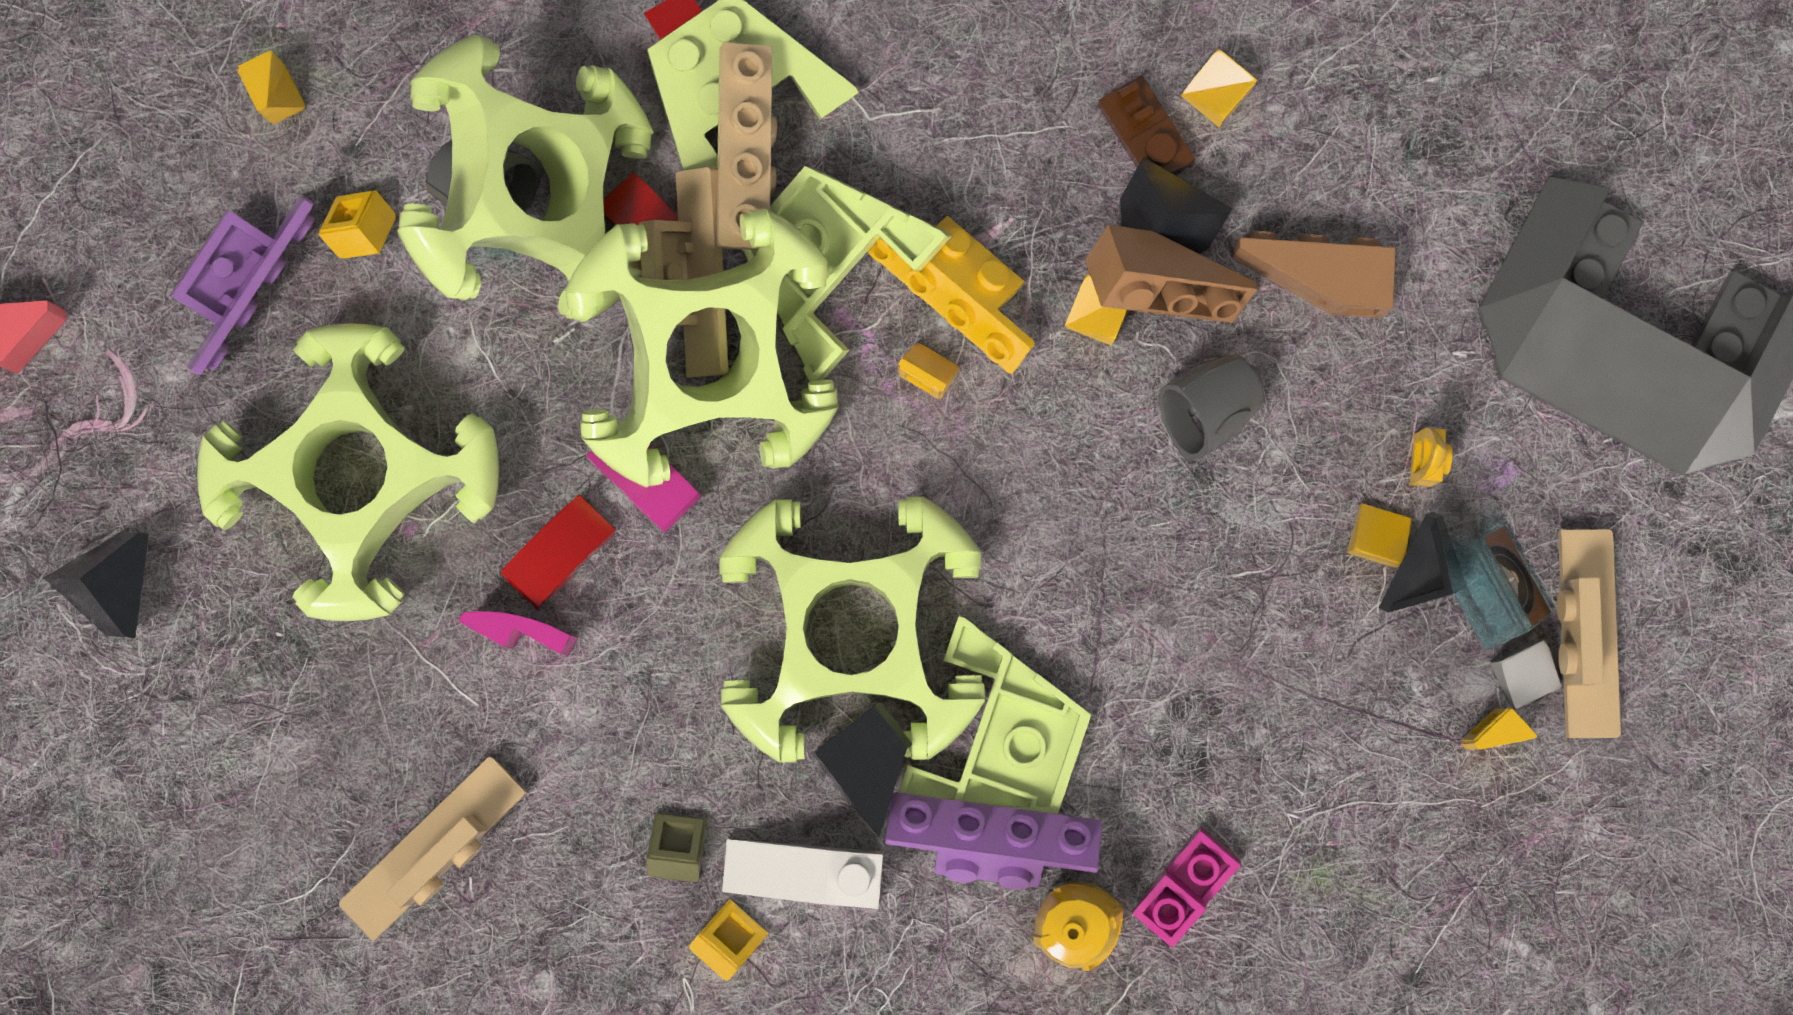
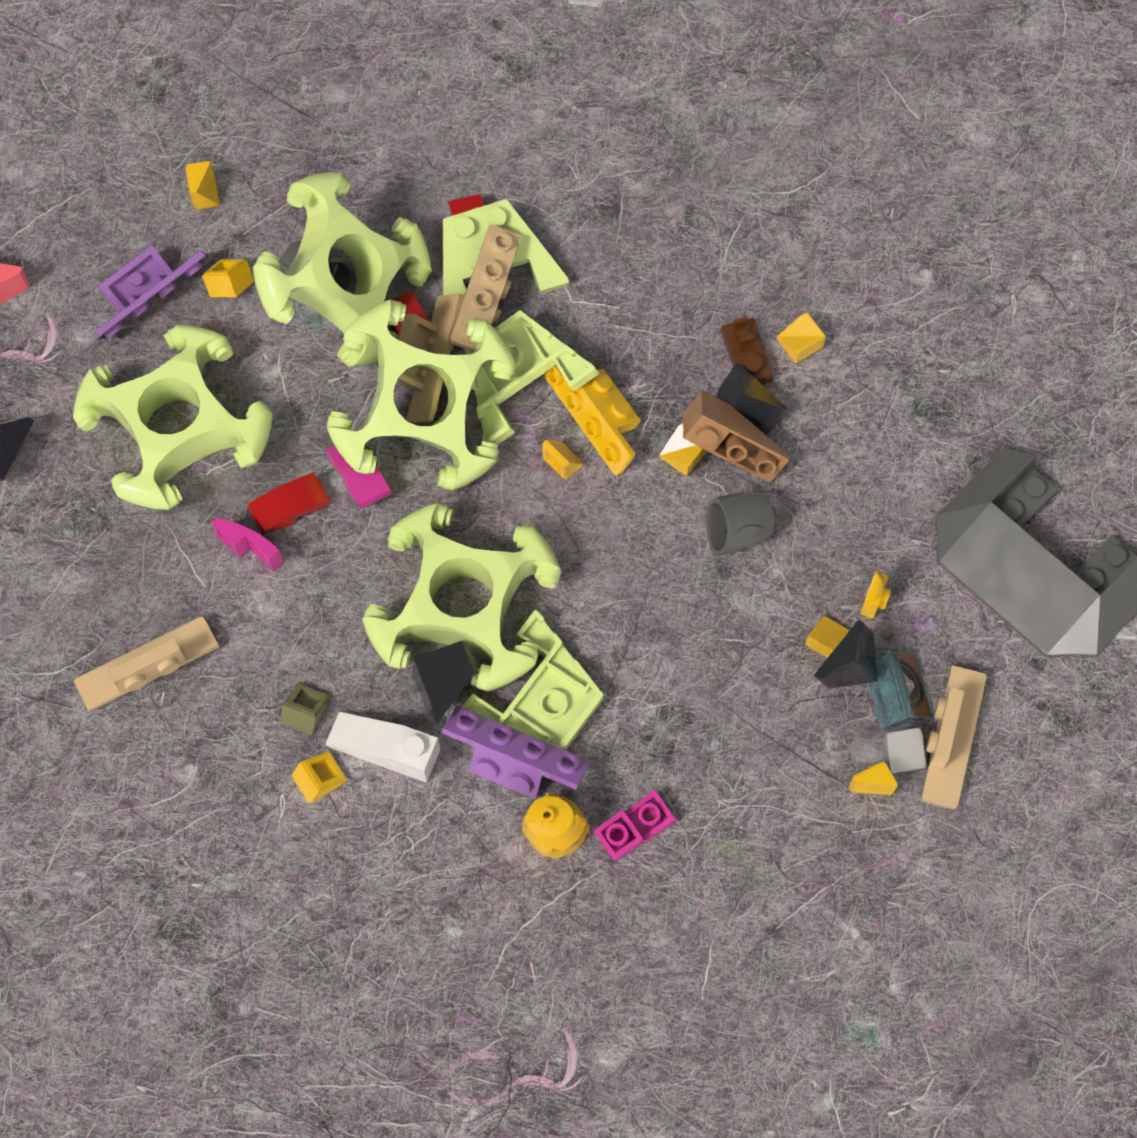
camera: 15 degrees right, 15 degrees down
medium nougat slope [1232,231,1396,318] -> none

